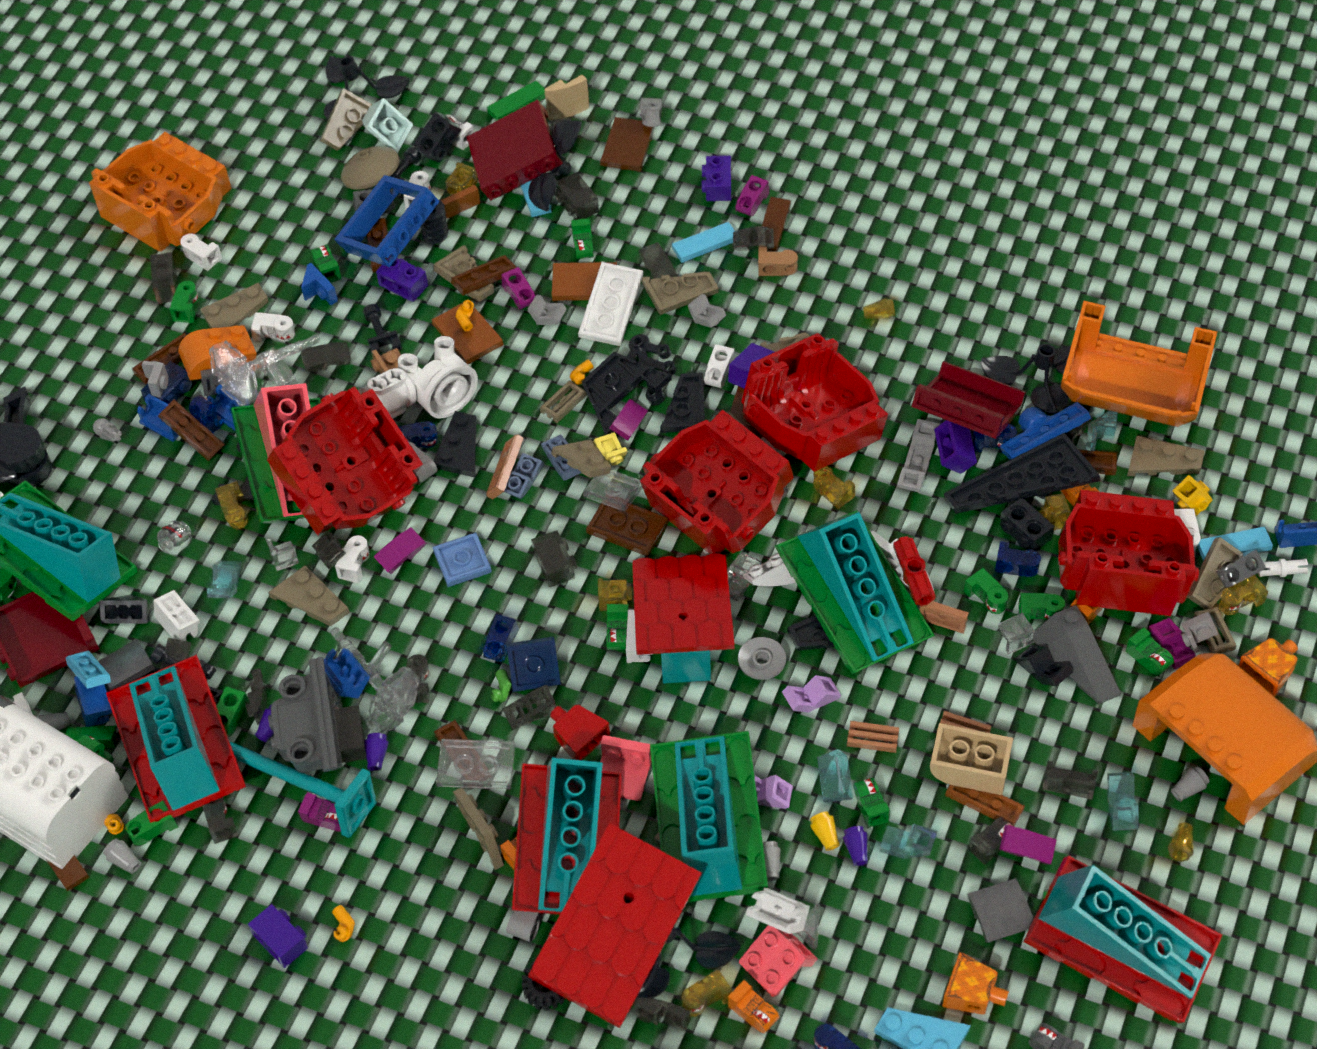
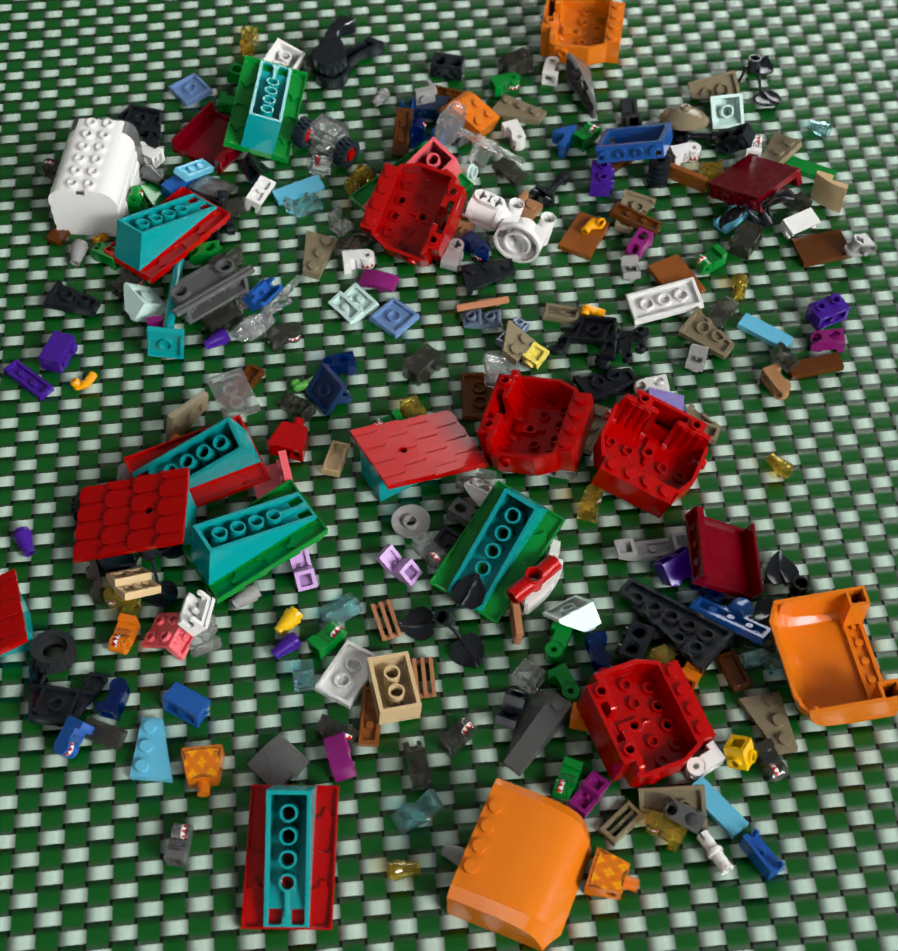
camera: 60 degrees right, 0 degrees up
magenta slope [609,399,648,441] -> none
light grey bracket [1181,612,1218,653] -> none
none -> dark purple tile [3,359,54,401]
none -> black wing [43,279,101,317]
none -> tan slope [106,566,161,601]
none -> light aqua slope [123,282,166,322]
none -> blue hinge [162,682,211,728]
none -> medium azure tile [272,174,325,206]
none -> brick [291,113,360,169]
none -> white tile [314,640,378,709]
none -> tan tile [321,440,351,478]
none -> light aqua slope [328,282,380,324]
none -> black plant [398,573,486,669]
none -> clear leg [412,530,447,570]
none -> black brick [430,52,465,81]
none -> clear smoke leg [438,716,478,759]
none -> dark grey leg [446,497,477,527]
none -> light aqua slope [542,595,601,632]
none -> dark grey wedge [565,53,597,118]
none -> black slope [620,98,642,127]
none -> clear yellow cone [731,273,749,301]
none -> clear smoke leg [754,738,788,784]
none -> dark tan wing [761,132,802,164]
none -> white hinge [778,207,821,240]
none -> clear light blue cone [806,119,832,137]

